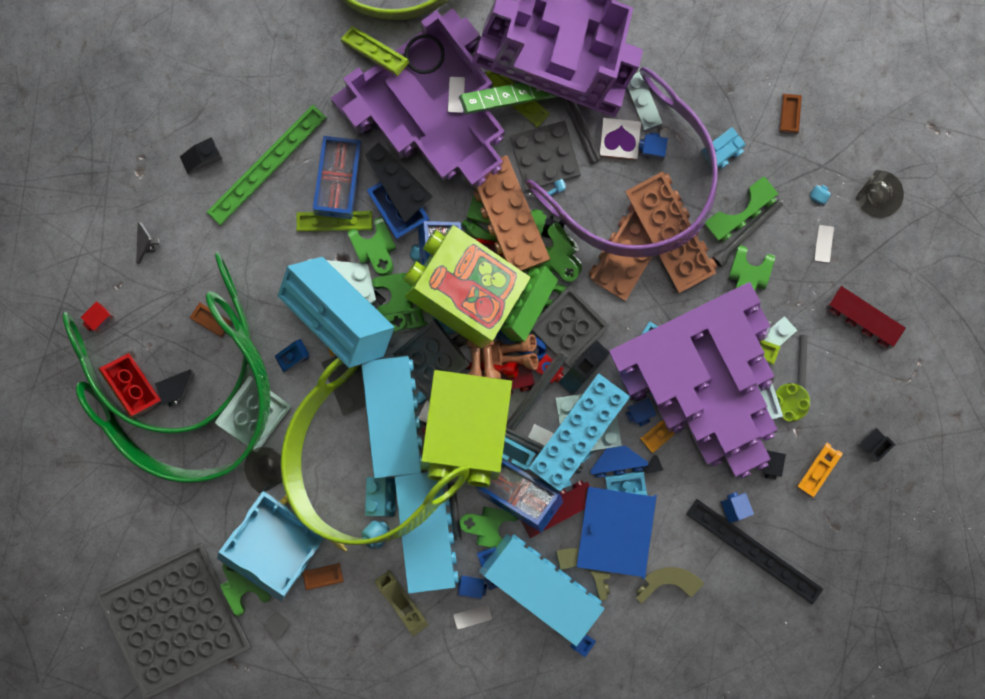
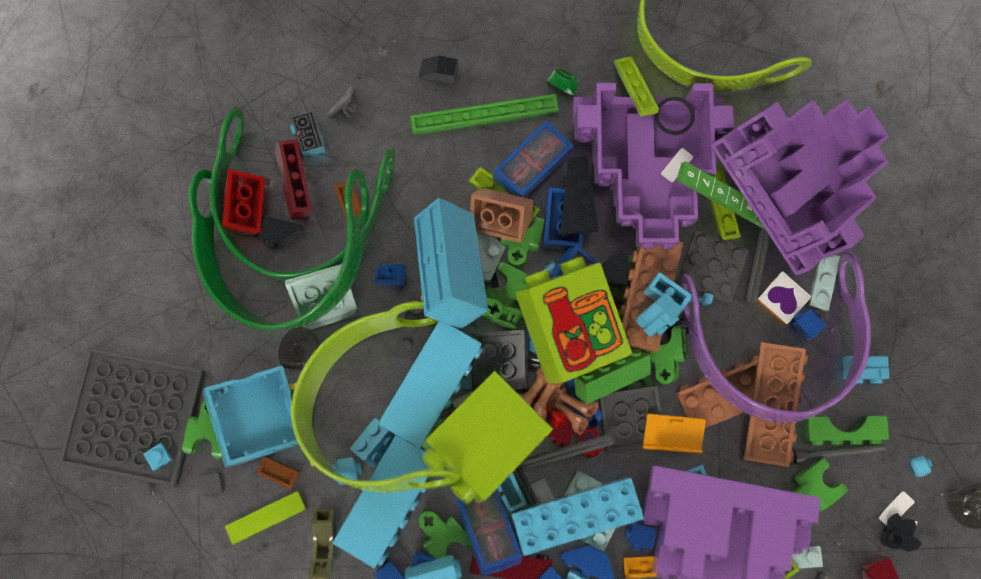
camera: 35 degrees right, 5 degrees down
red brick [80,301,114,332] -> none
dark grey bar [447,482,462,540] -> none
black slope [558,340,609,395] -> none
dark orange tile [779,94,802,134] -> none
none -> medium azure plate [143,443,173,471]
none -> lime tile [225,491,307,545]
none -> dark red brick [275,139,312,220]
none -> brick [290,112,326,158]
none -> nougat slope [470,188,533,243]
none -> green piece [546,68,579,96]
none -> black slope [601,246,628,288]
none -> medium azure brick [636,293,682,336]
none -> light orange door [642,413,706,454]
none -> medium azure brick [643,272,692,310]
none -> black plate [883,513,922,551]

